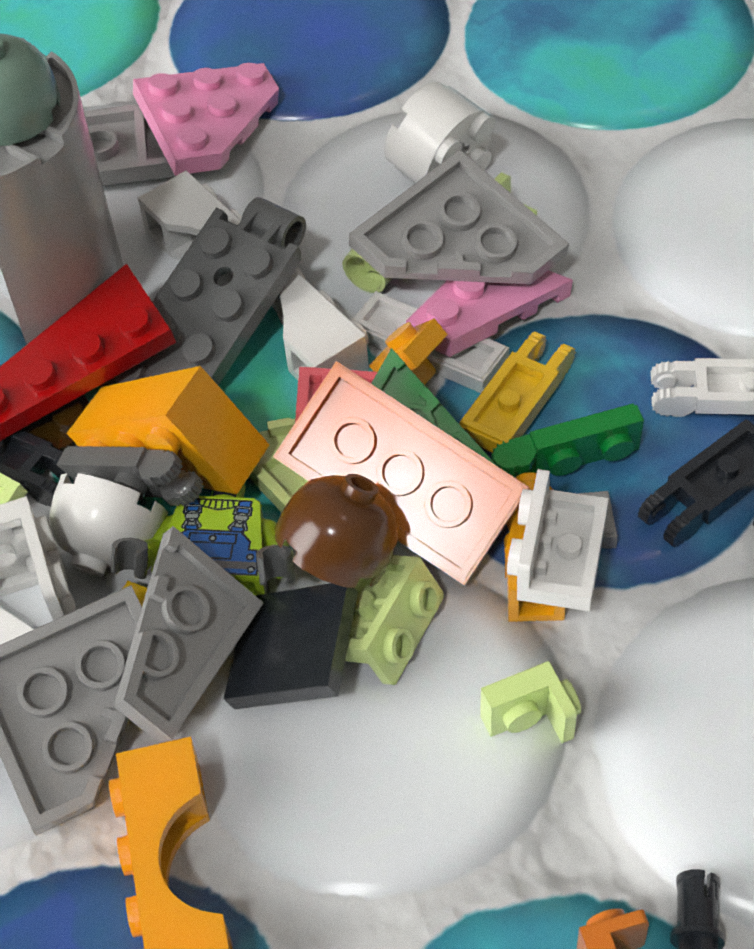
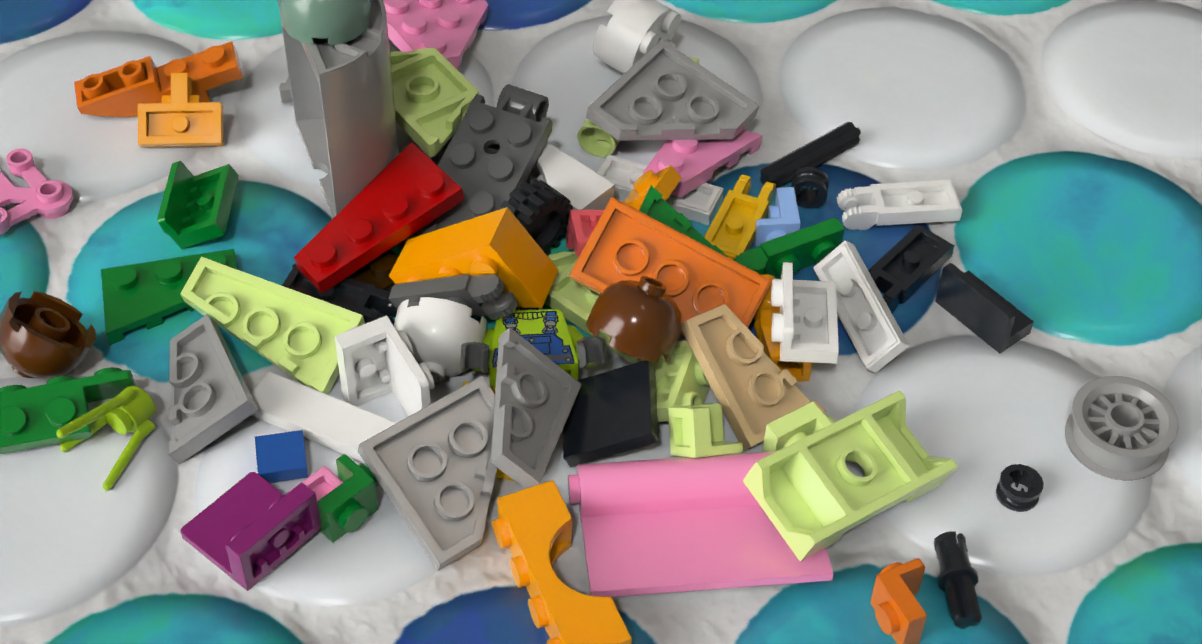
camera: 15 degrees left, 5 degrees down
none -> yellowish green wing [390,48,480,158]
none -> black tyre [500,179,573,256]
none -> bright pink door [568,451,833,597]
none -> yellowish green panel [668,403,743,458]
none -> tan wing [681,304,827,451]
none -> yellowish green piece [743,390,958,562]
none -> light blue bracket [754,187,800,248]
none -> black axle [760,122,861,188]
none -> black bush [791,167,829,209]
none -> white tile [813,240,909,373]

